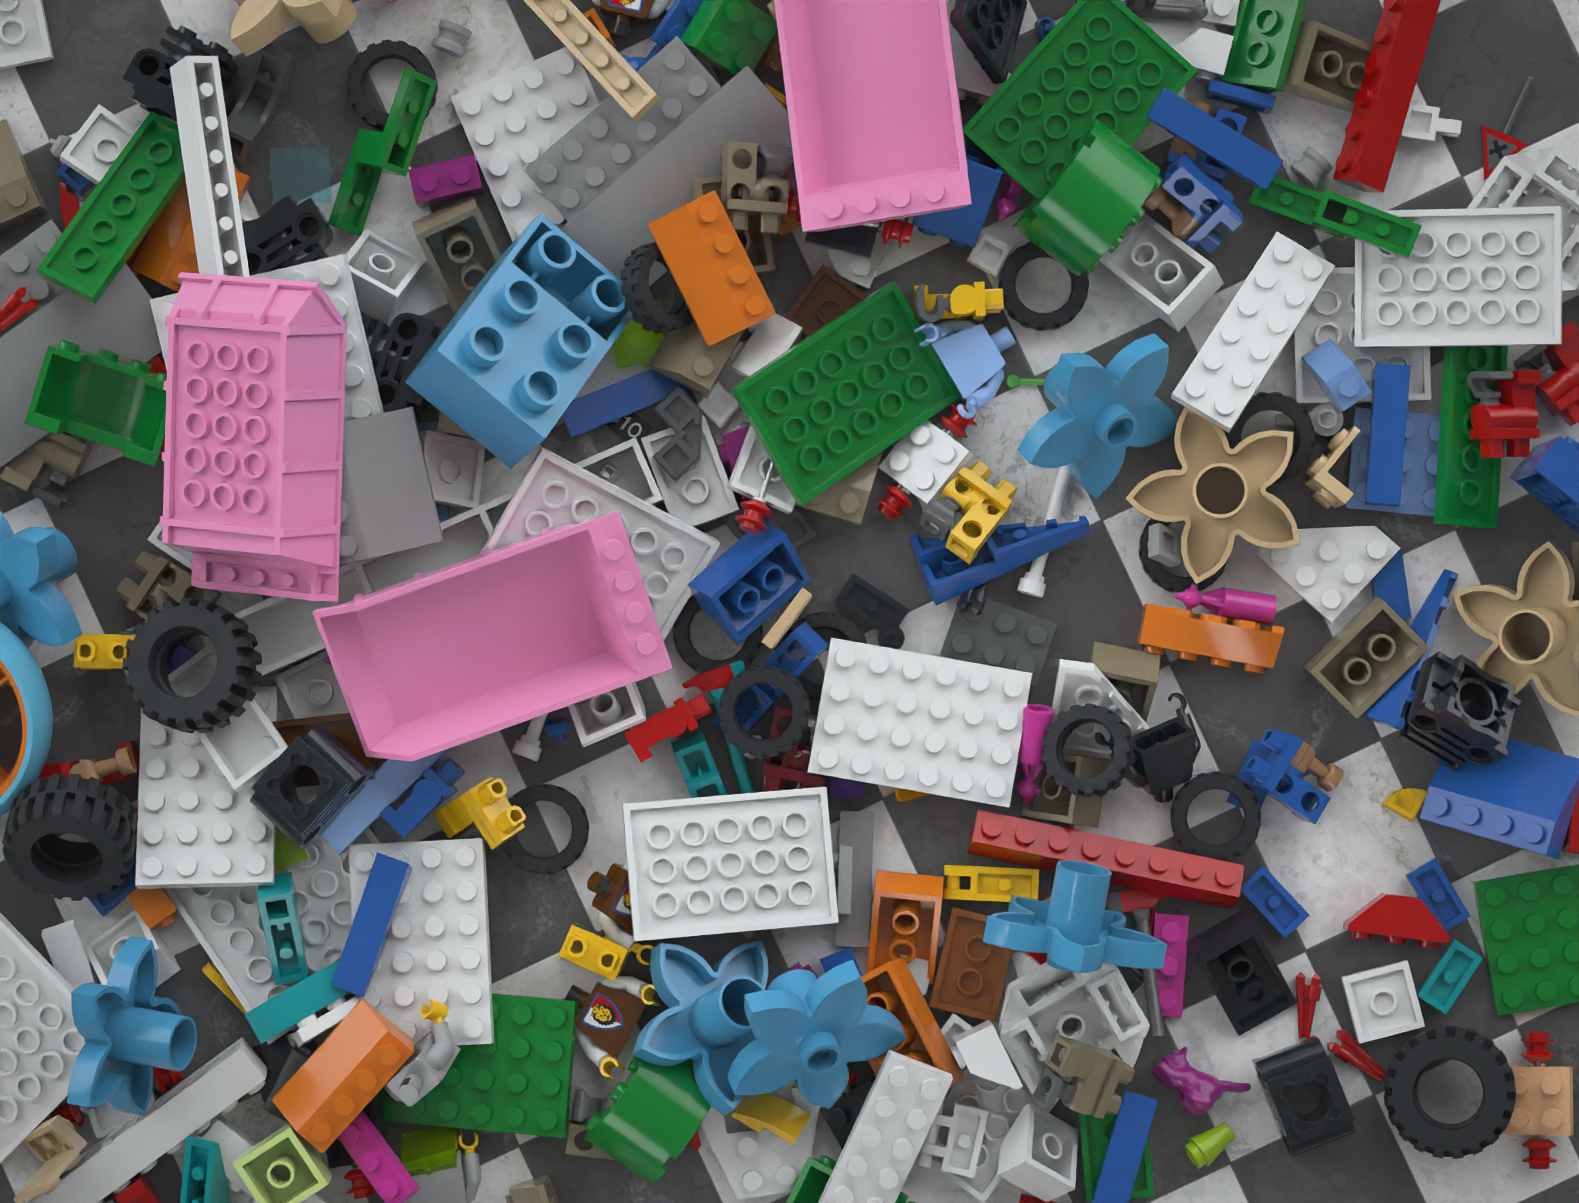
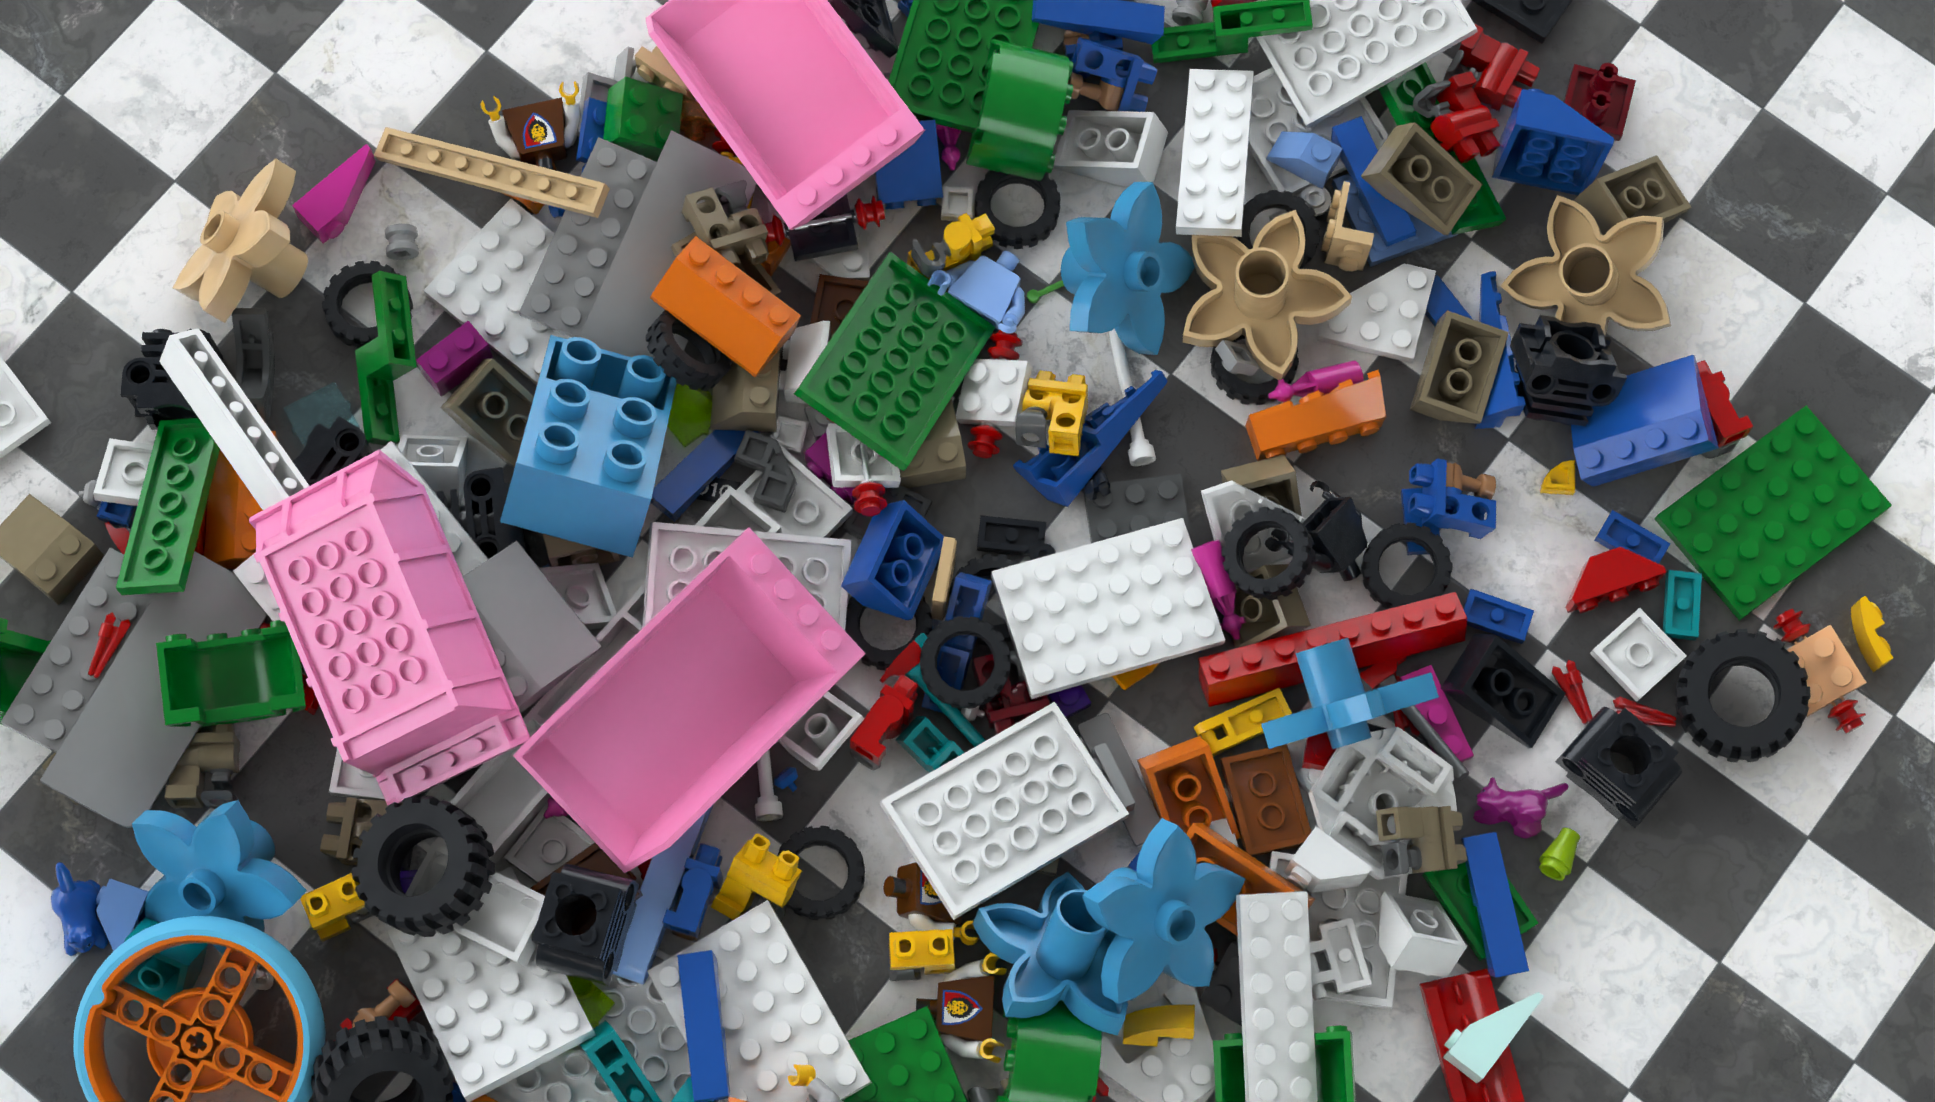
camera: 30 degrees left, 15 degrees down
none -> dark tan slope [1361,122,1482,235]

